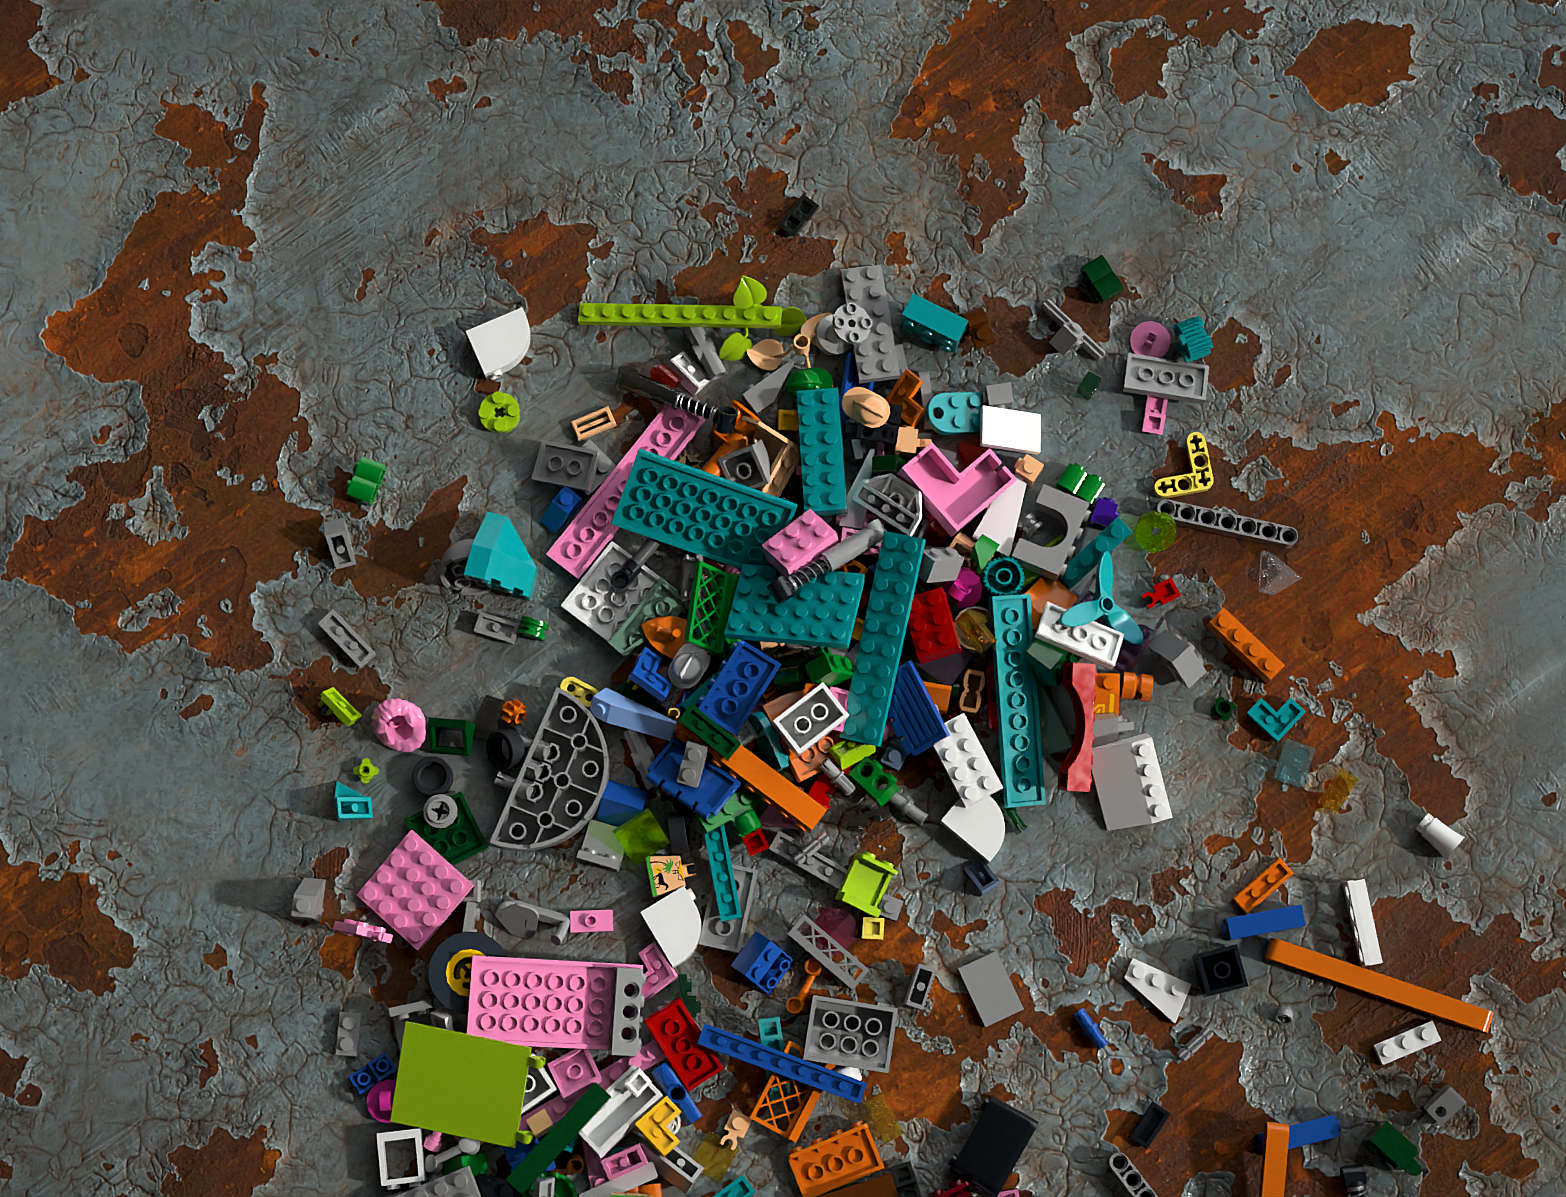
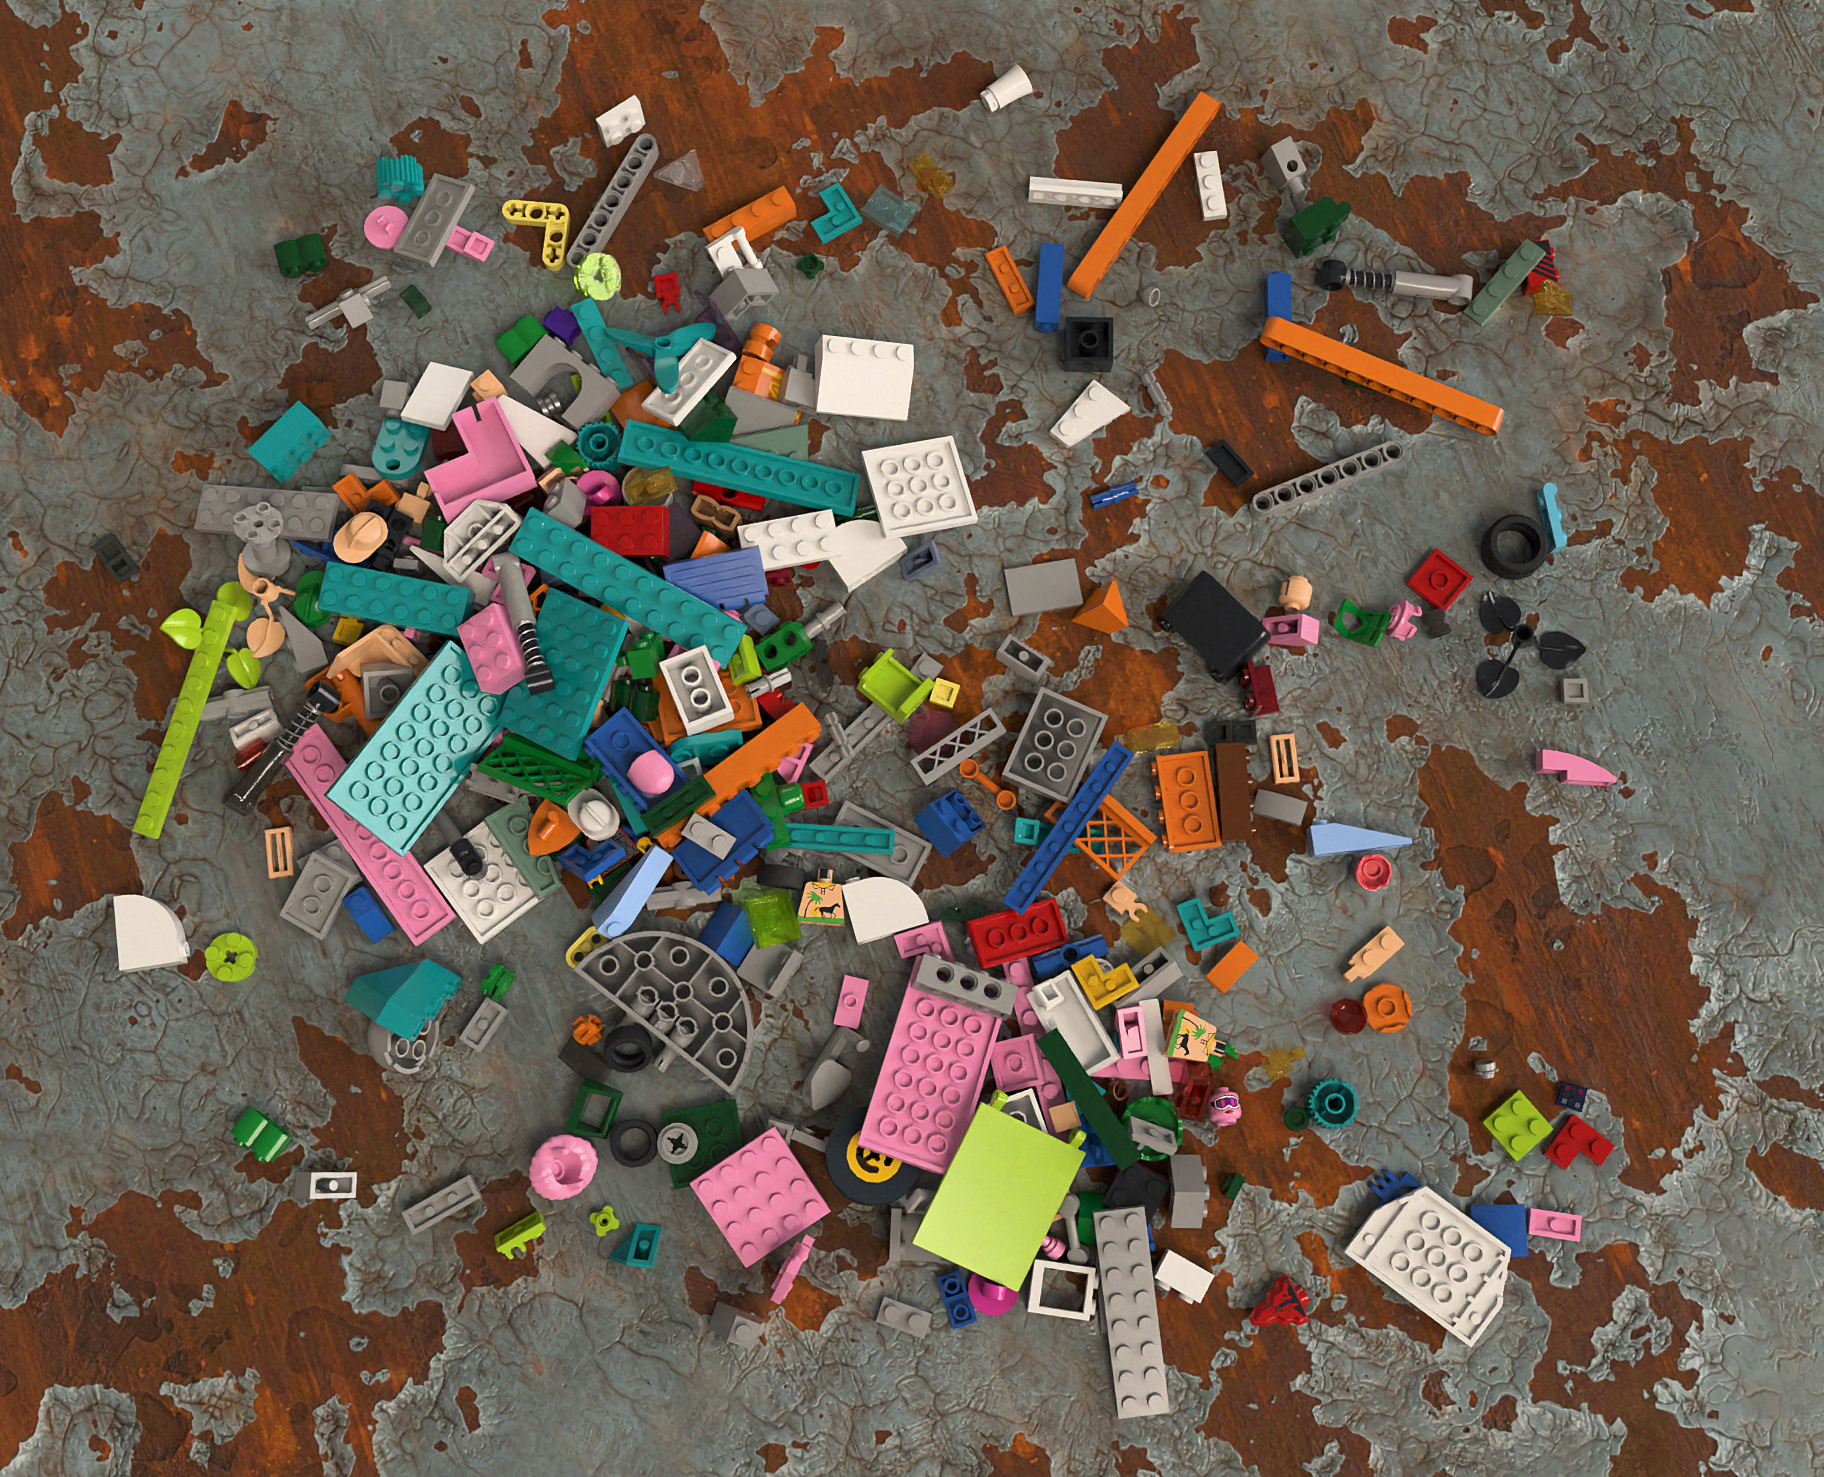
camera: 75 degrees left, 0 degrees up
arch [1057,663,1097,792] -> none
none -> white plate [596,95,645,148]
none -> bright pink piece [627,750,674,795]
none -> white plate [705,226,763,281]
none -> white plate [861,436,978,540]
none -> orange slope [1071,580,1129,634]

